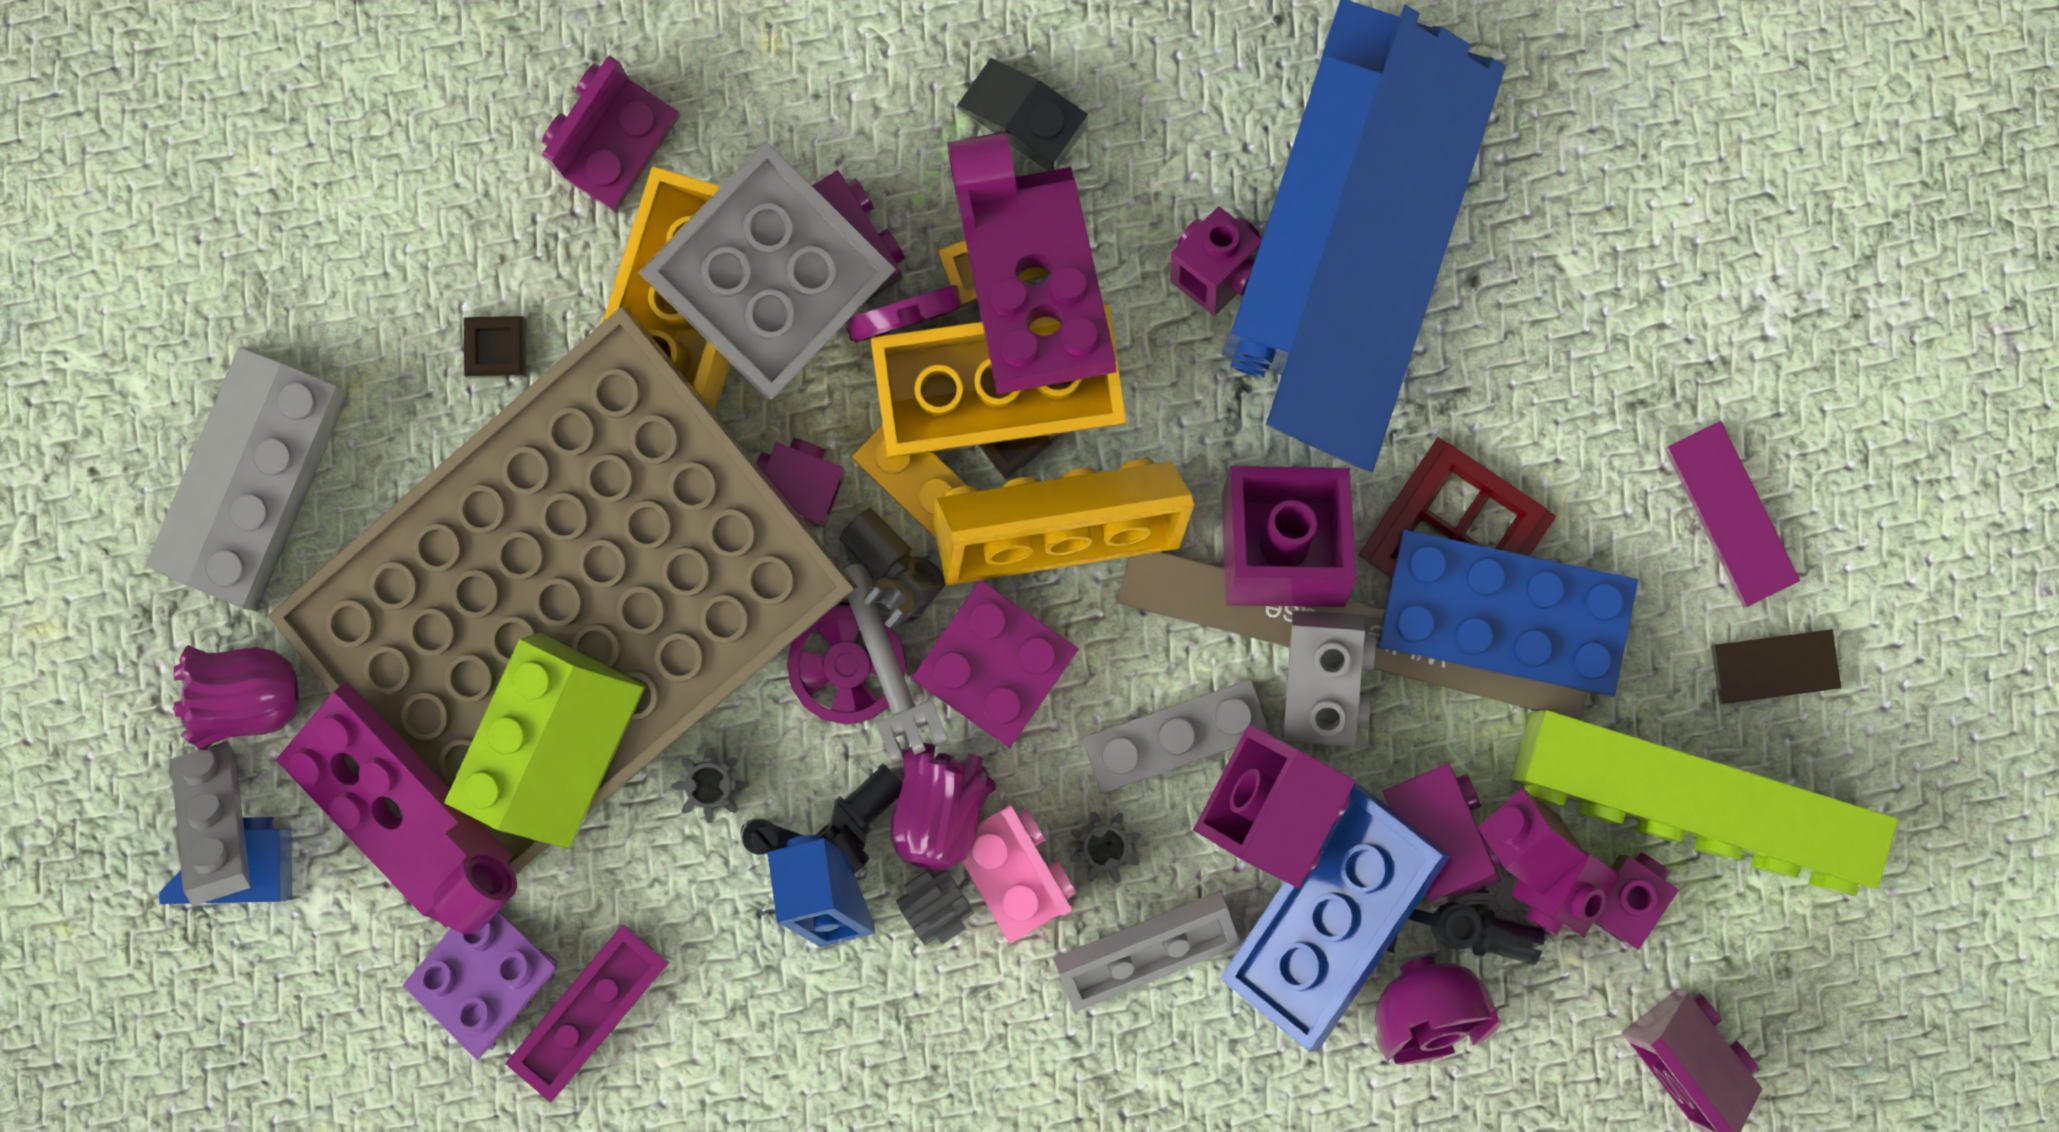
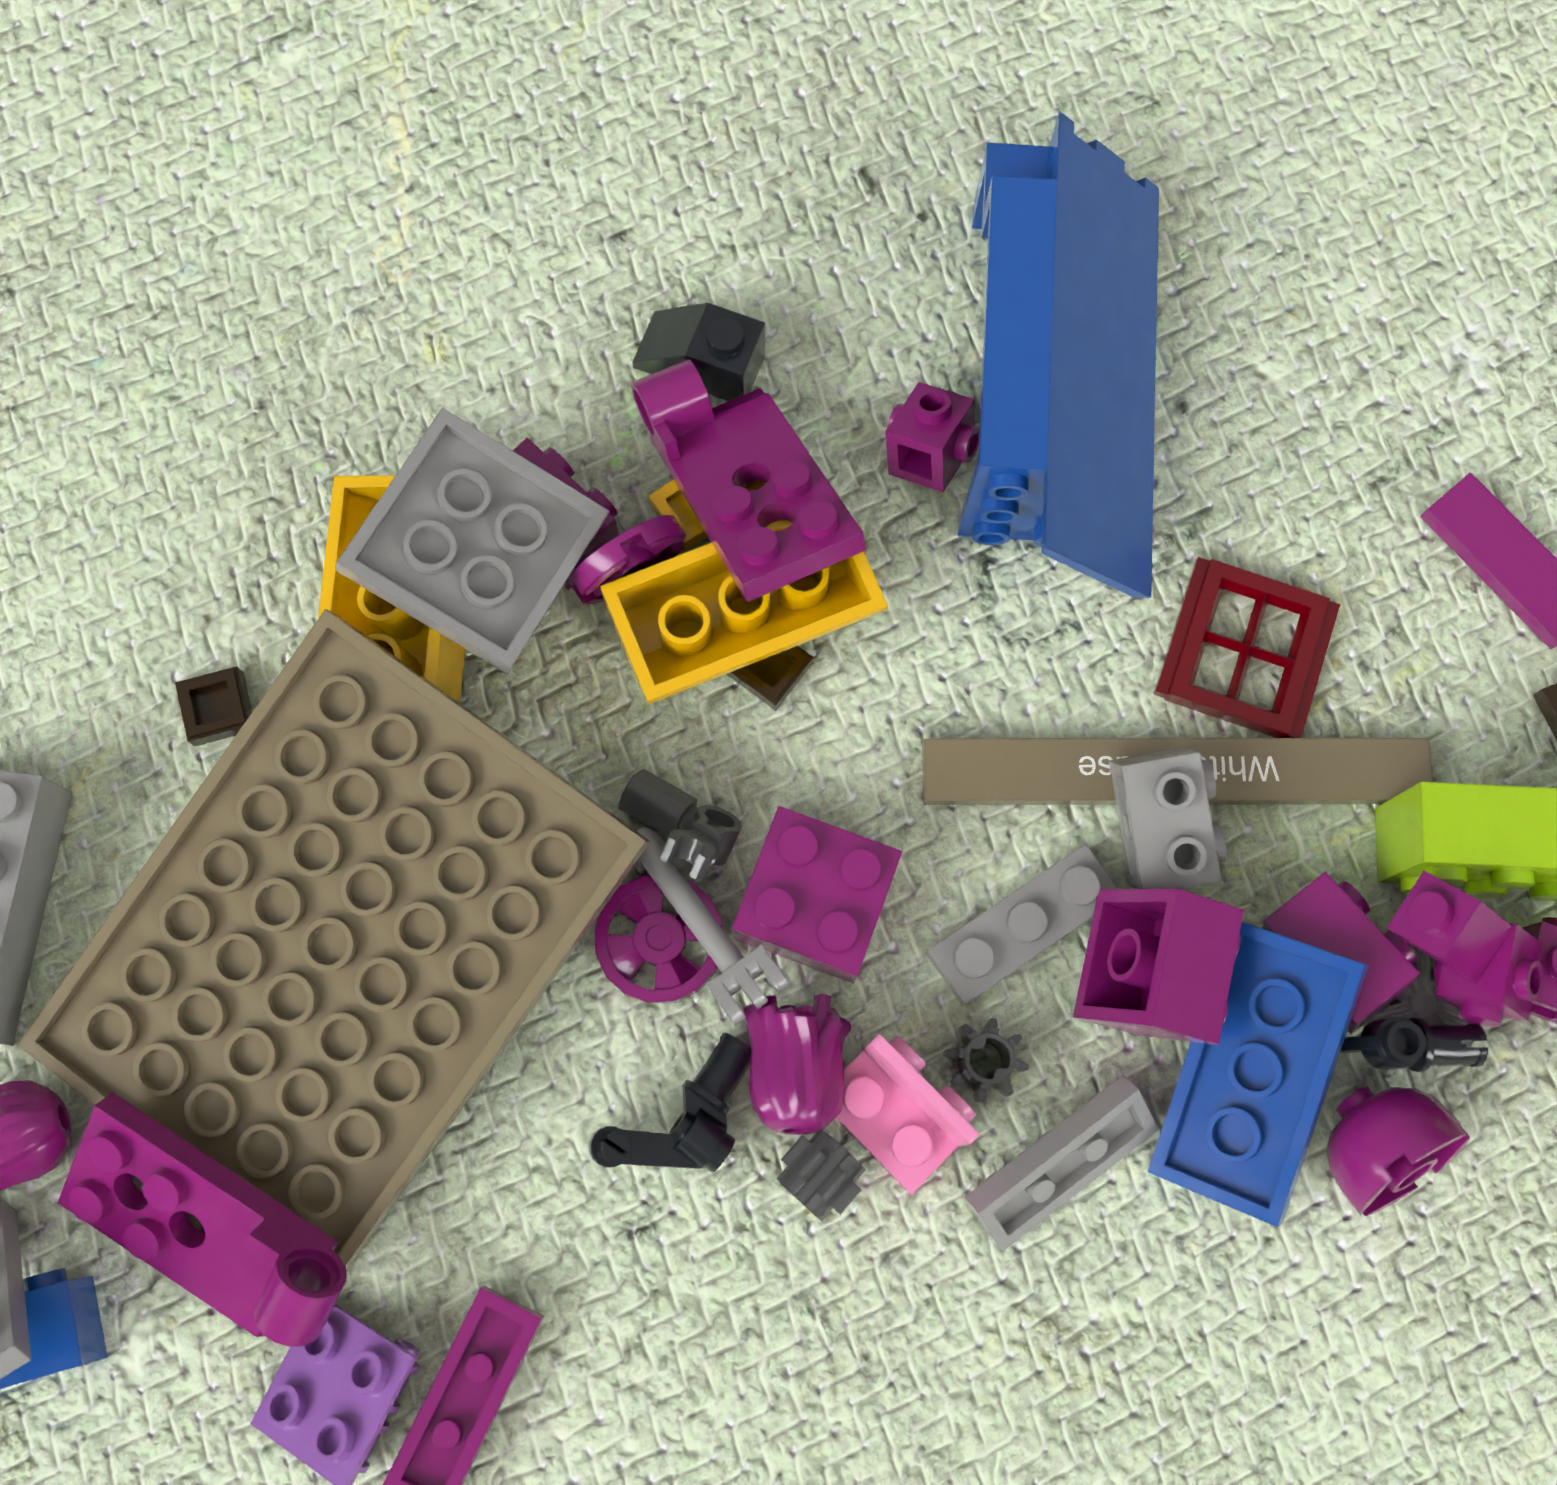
camera: 15 degrees left, 10 degrees down
lime slope [444,632,646,849] -> none
magenta bracket [542,55,681,213] -> none
dark grey gear [672,748,748,823] -> none
magenta brick [756,437,846,527] -> none
blue slope [767,835,875,947] -> none
yellow plate [851,424,967,538] -> none
yellow slope [932,459,1194,586] -> none
magenta brick [1221,466,1356,607] -> none
blue plate [1377,530,1639,697] -> none

